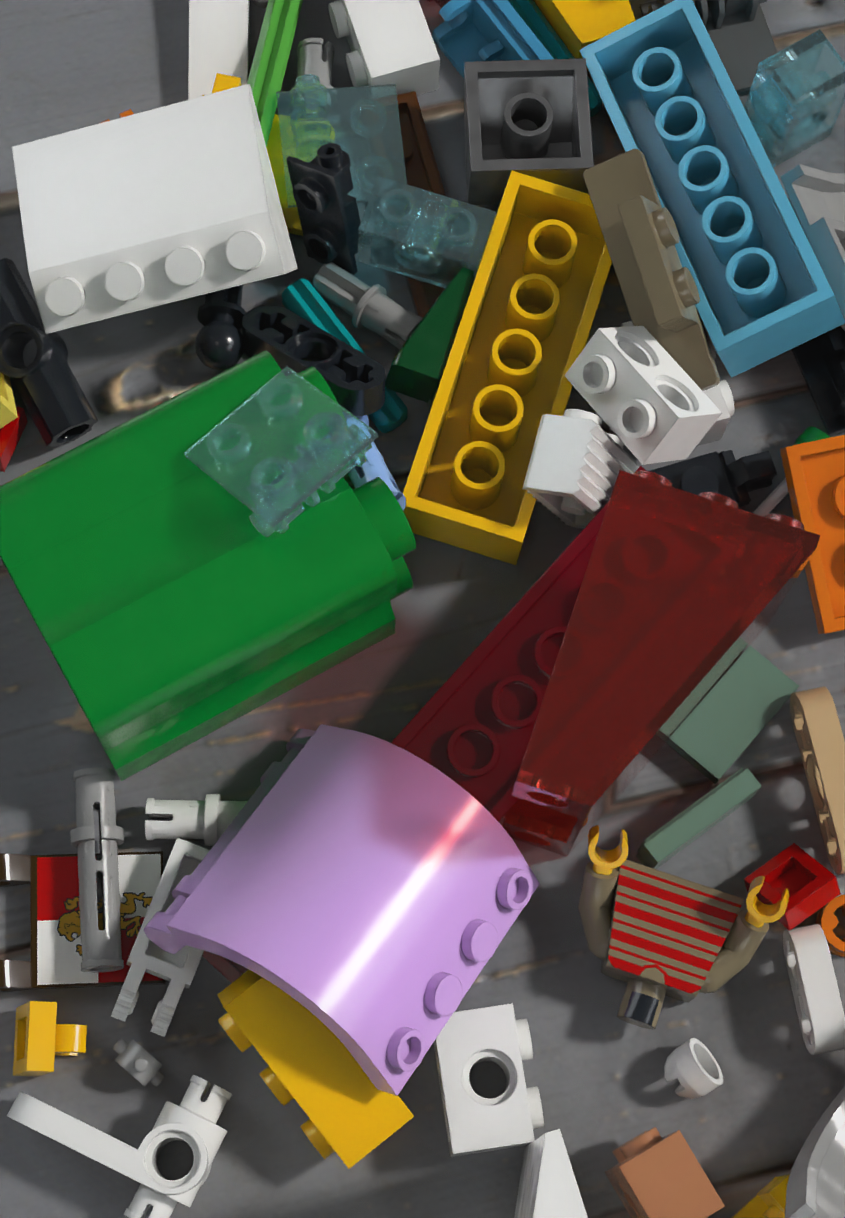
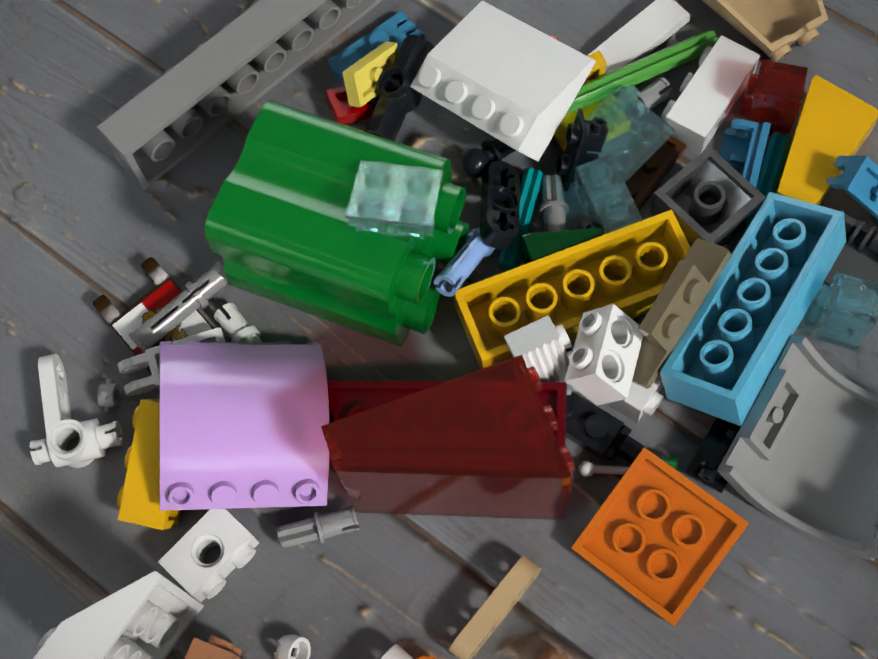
camera: 65 degrees right, 5 degrees down
yellow tile [13,1001,87,1077] -> none
torso [578,825,789,1030] -> none
sand green tile [636,768,761,869] -> none
sand green tile [666,646,799,784] -> none
red plate [744,843,841,931] -> none
none -> light grey axle [277,505,360,548]

